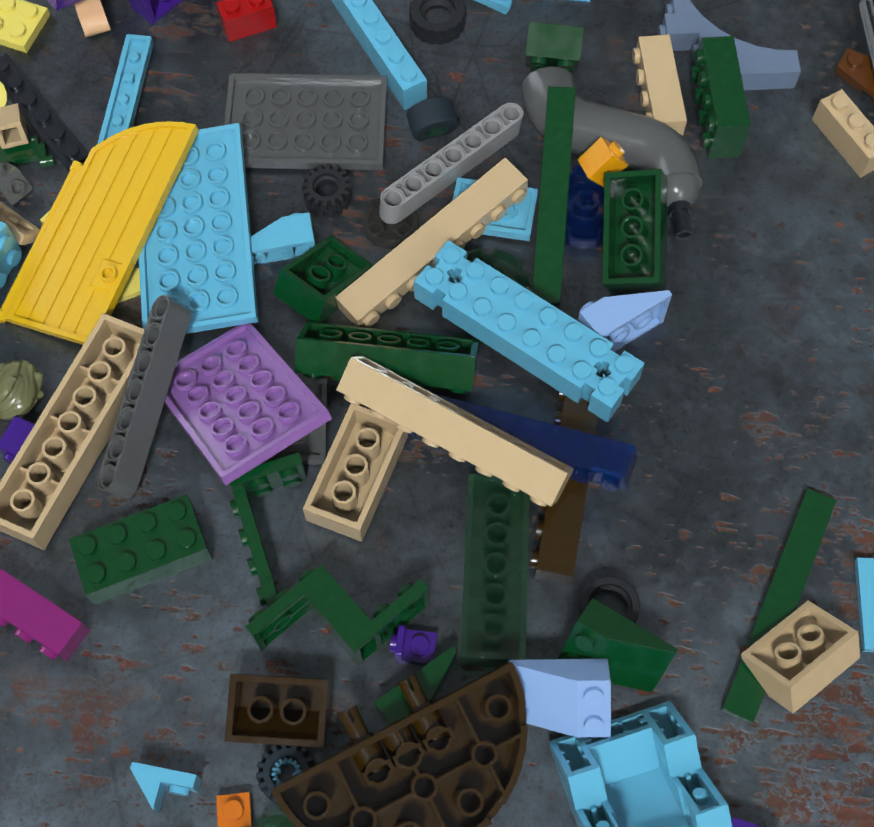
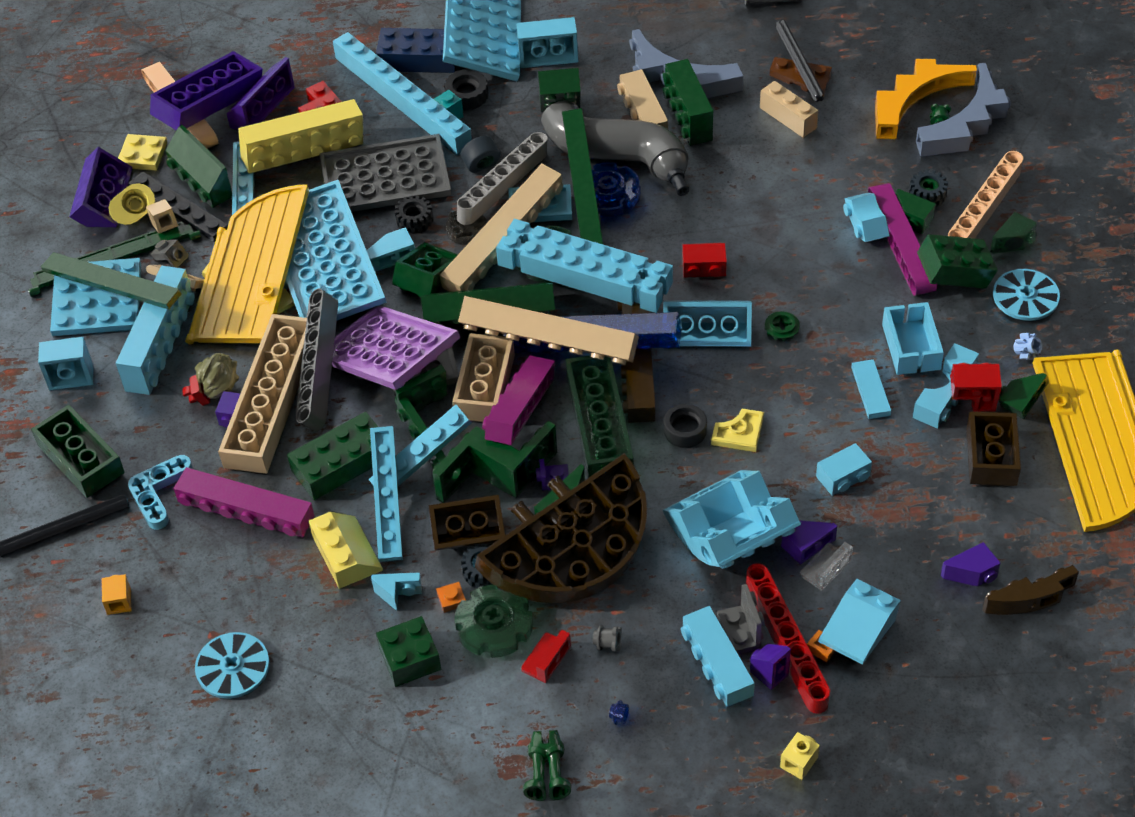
camera: 10 degrees left, 15 degrees down
light blue slope [509,658,611,738] -> none
dark green slope [558,598,678,692] -> none
light orange brick [577,137,628,187] -> none
light blue slope [578,290,672,352] -> none
dark green brick [602,169,668,292] -> none
dark green tile [721,488,837,725] -> none
tan slope [741,601,860,714] -> none
none -> dark green slope [166,125,232,208]
none -> light yellow brick [238,99,363,174]
none -> light yellow slope [309,512,383,589]
none -> medium azure plate [369,405,472,486]
none -> medium azure plate [370,426,403,562]
none -> teal brick [434,90,463,119]
none -> magenta brick [482,356,555,445]
none -> medium azure slope [663,300,752,347]
none -> red brick [682,243,727,278]
none -> light yellow tile [711,409,764,452]
none -> dark green gear [765,311,800,341]
none -> medium azure brick [816,443,872,496]

